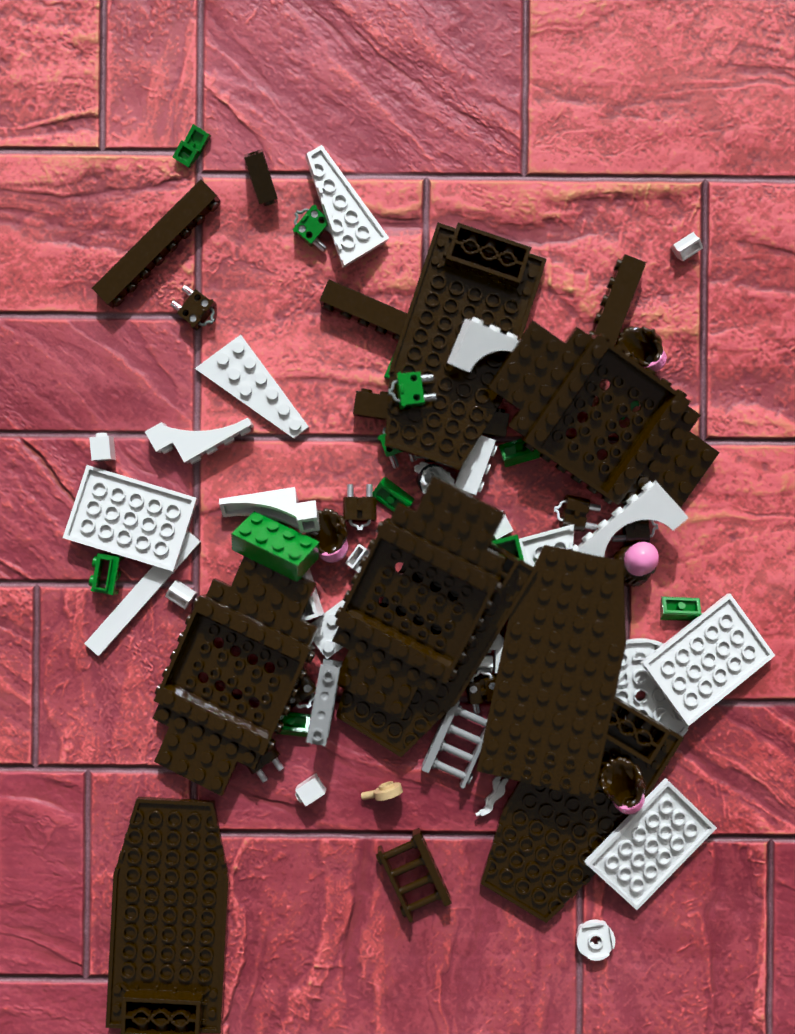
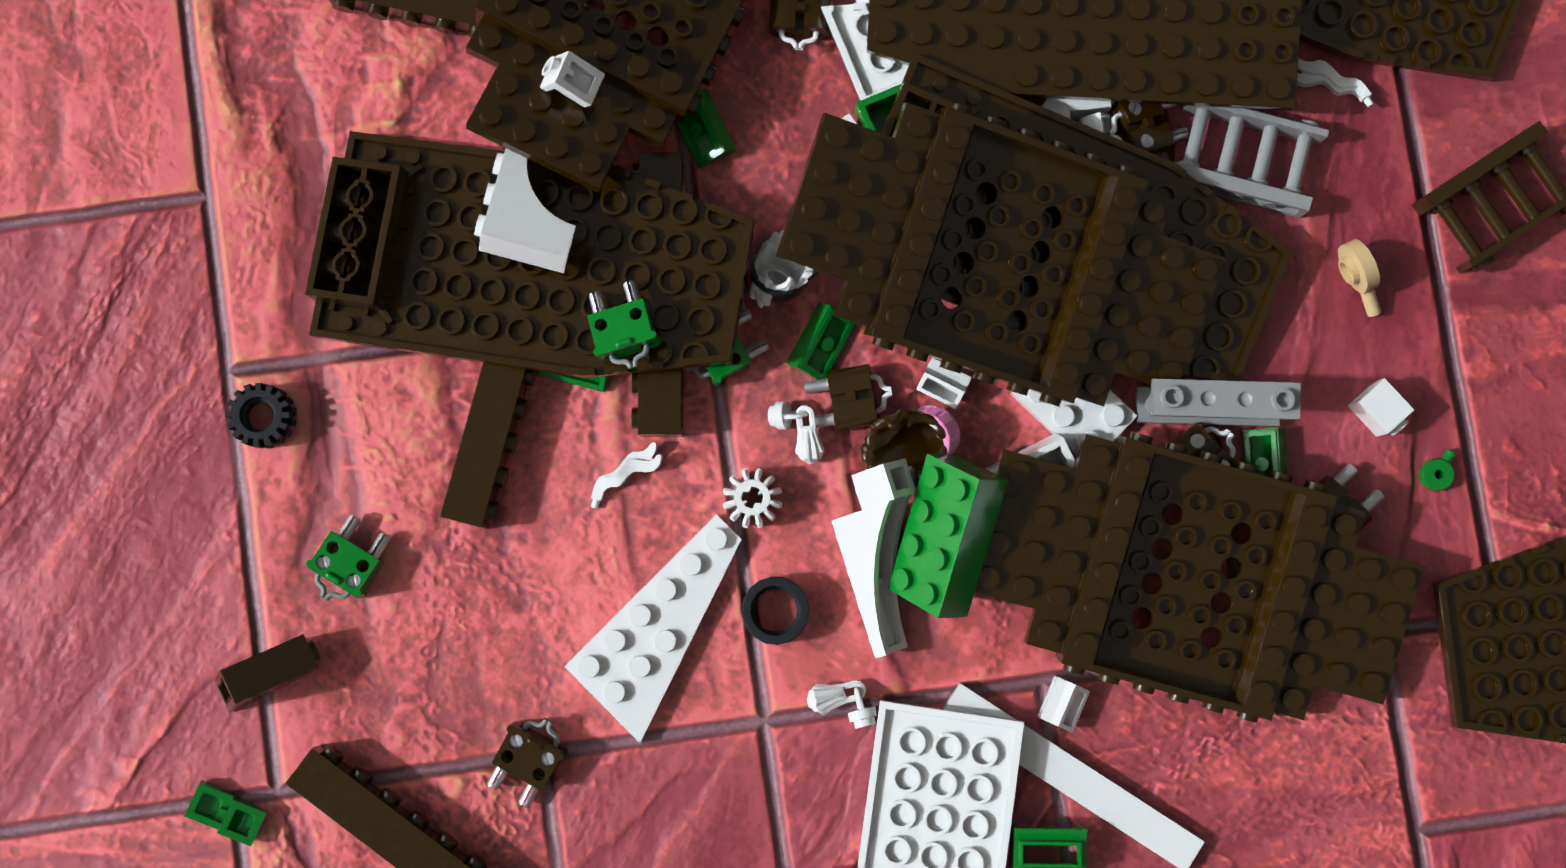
camera: 95 degrees left, 5 degrees down
white arch [145,418,254,464] -> none
white wing [305,145,389,268] -> none
white brick [455,435,497,495] -> none
none -> black tyre [225,383,297,449]
none -> white bracket [540,51,605,108]
none -> white hair [591,442,663,509]
none -> white gear [723,468,782,528]
none -> black tyre [741,576,809,645]
none -> white piece [768,401,825,464]
none -> white piece [806,681,878,729]
none -> green piece [1419,449,1456,492]

